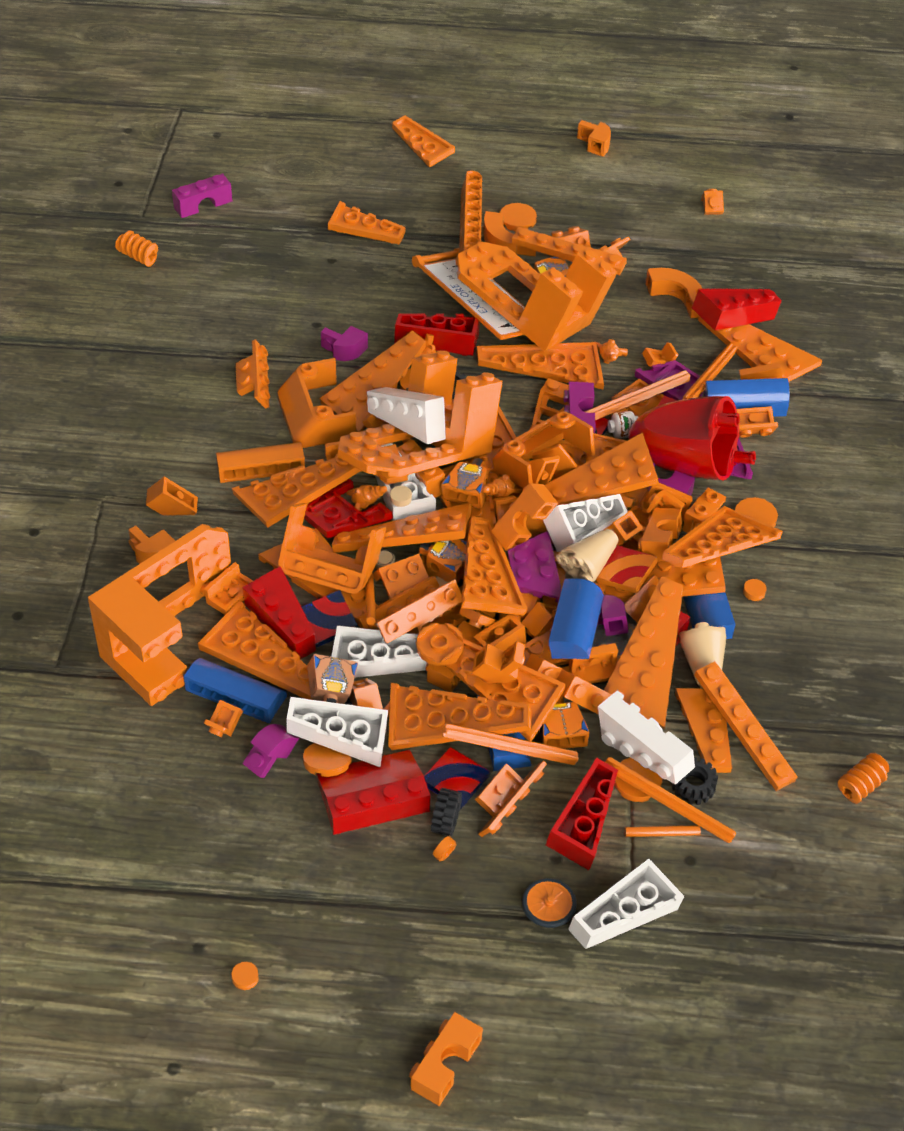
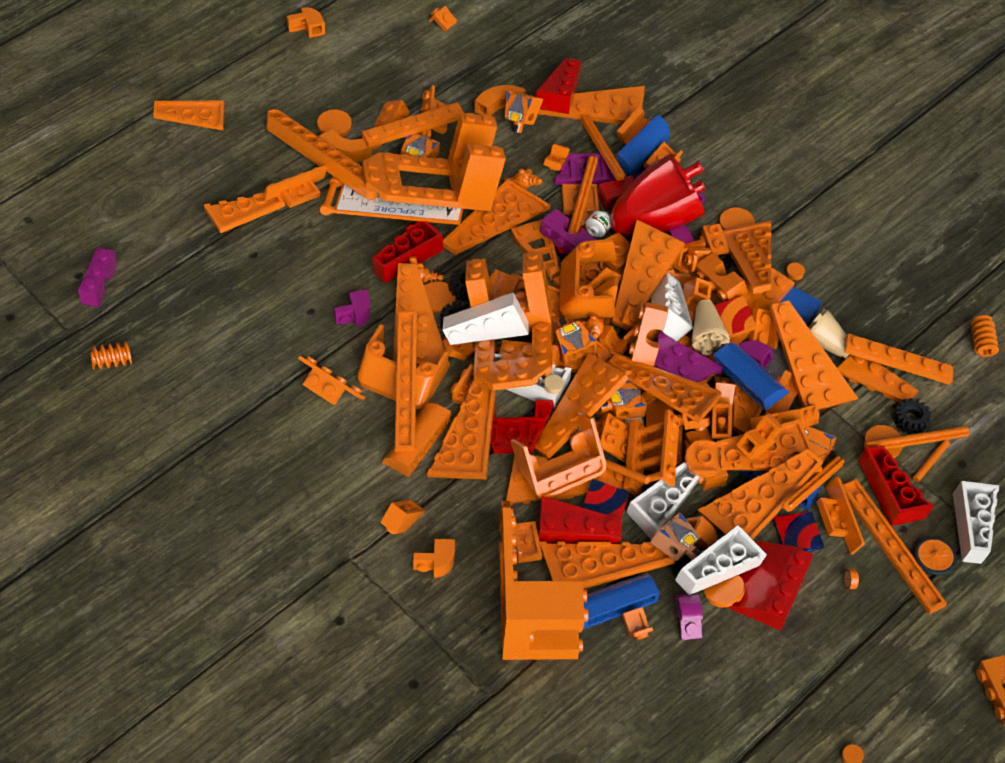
camera: 50 degrees left, 5 degrees up
orange piece [347,484,387,512] -> none
black tyre [431,788,462,837] -> none
white wedge [598,690,695,784] -> none
none -> orange bracket [263,165,327,208]
none -> orange tile [395,311,417,452]
none -> orange torso [505,90,543,133]
none -> orange tile [843,478,947,614]

